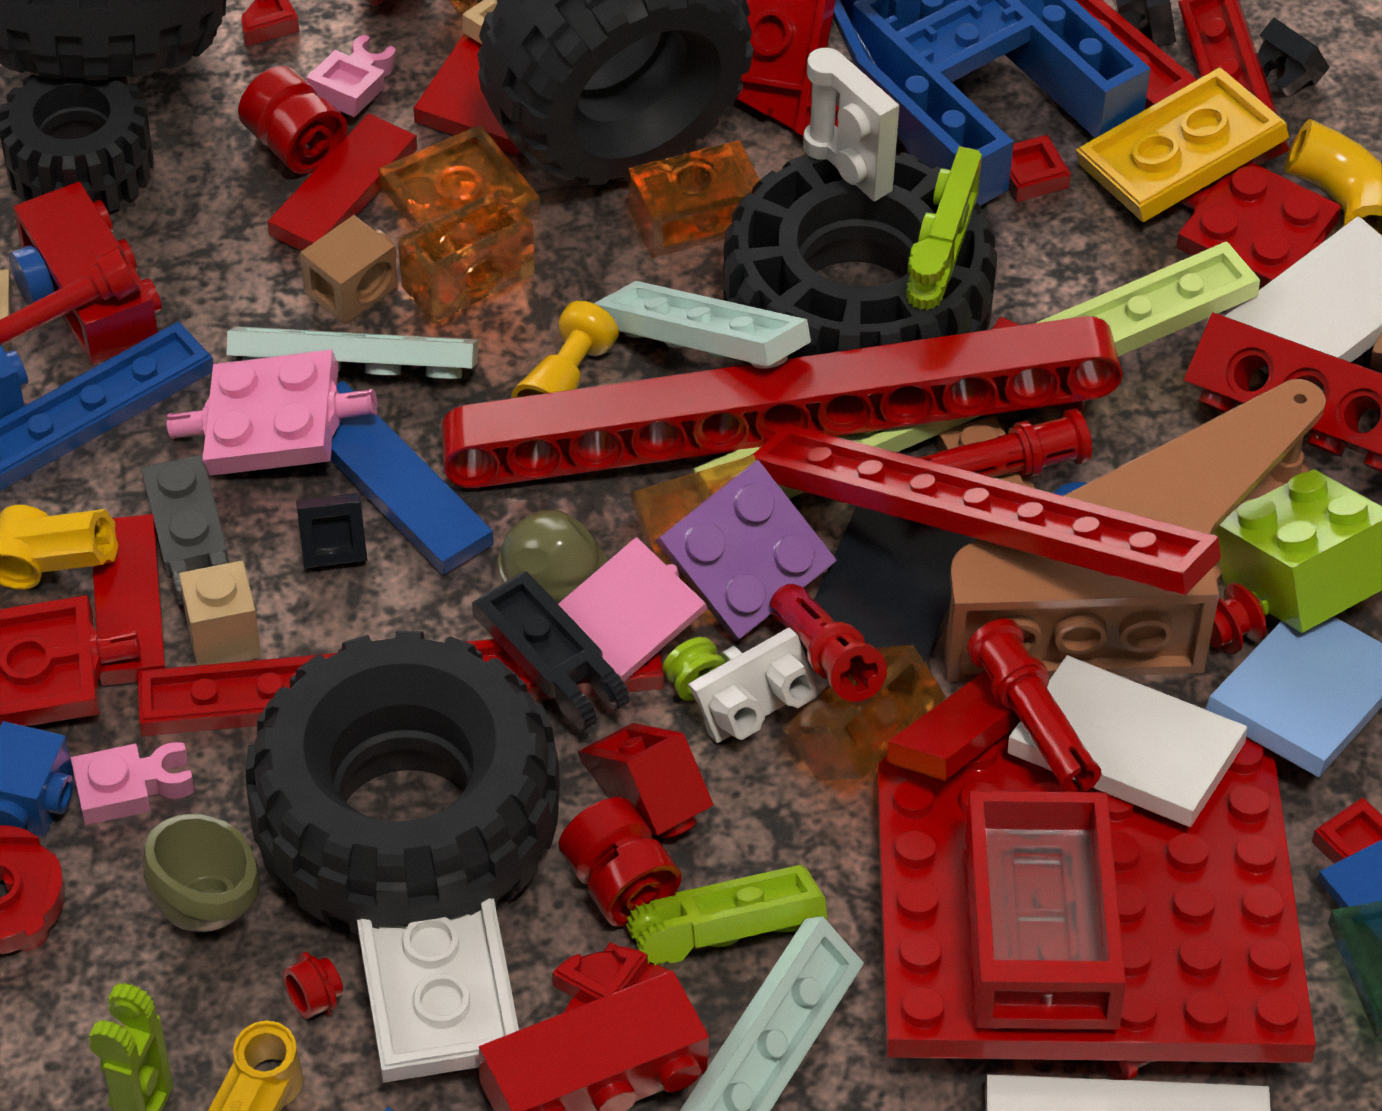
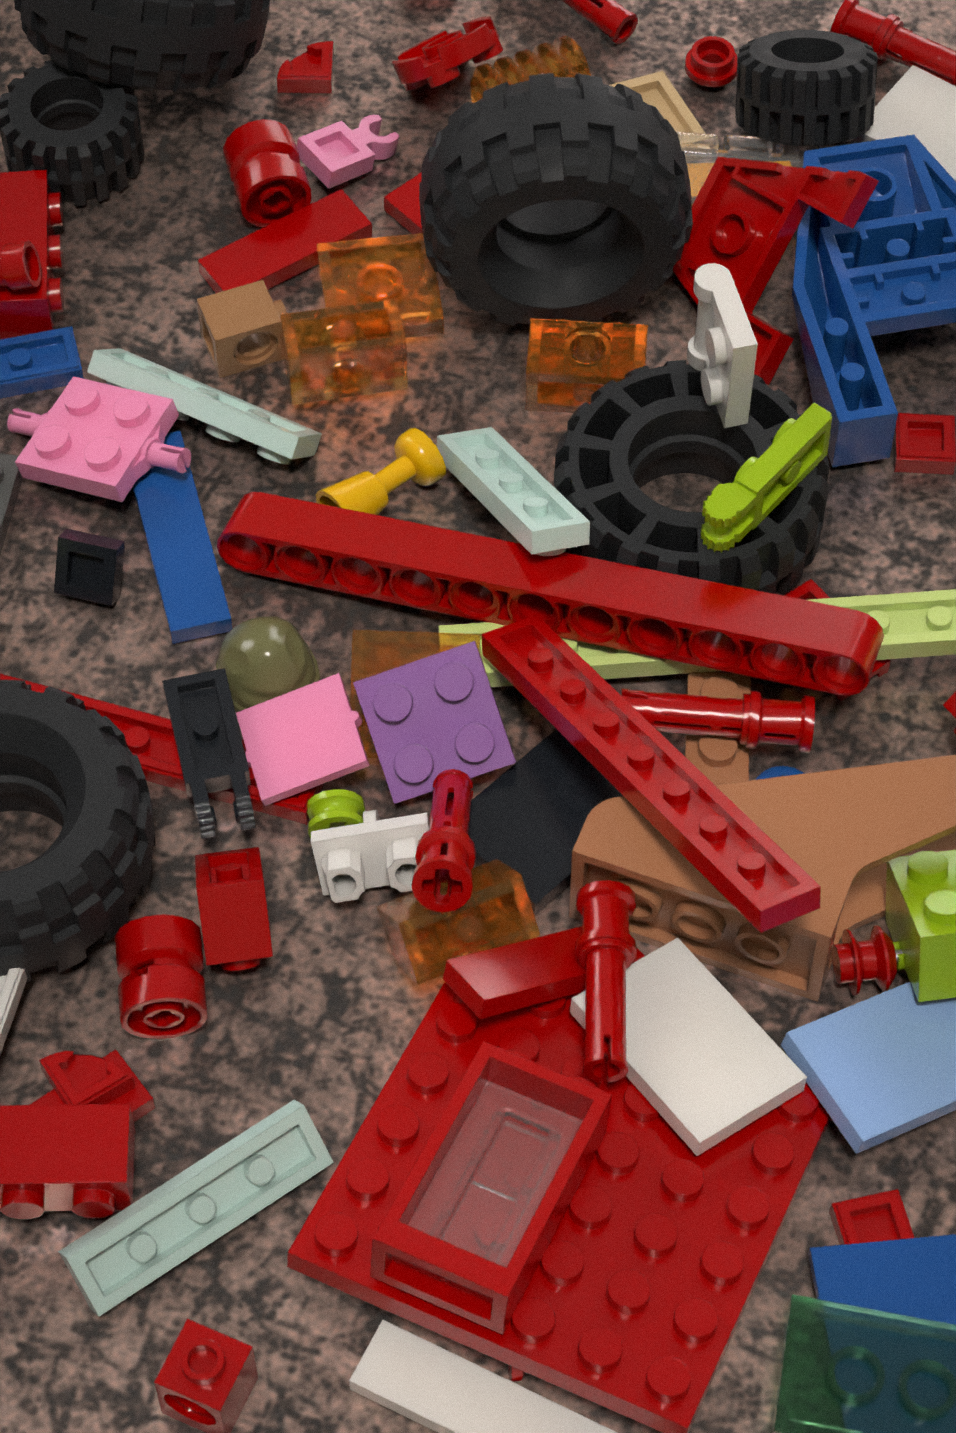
camera: 25 degrees right, 5 degrees up
lime hinge [626,864,827,966] -> none

